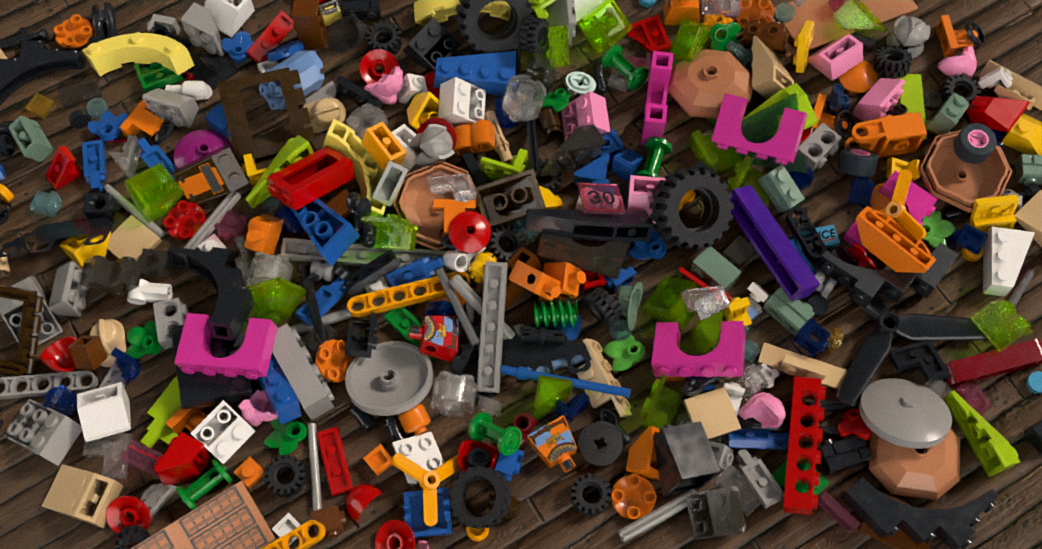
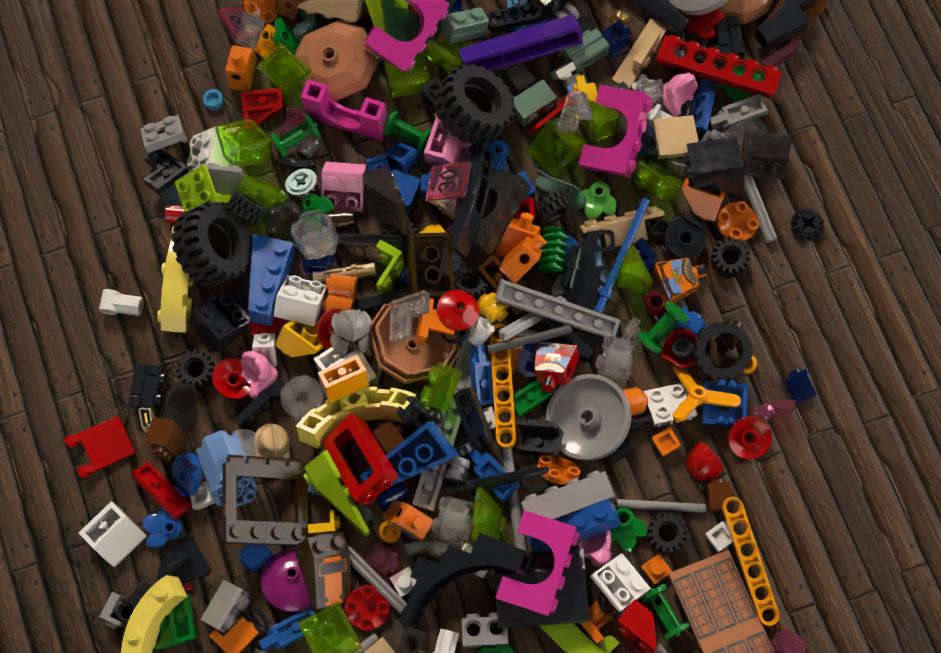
camera: 75 degrees left, 5 degrees up
white arm [165,81,213,100] -> none
light grey slope [180,2,224,57] -> none
red tile [316,426,353,497] -> none
light grey slope [372,160,409,207] -> none

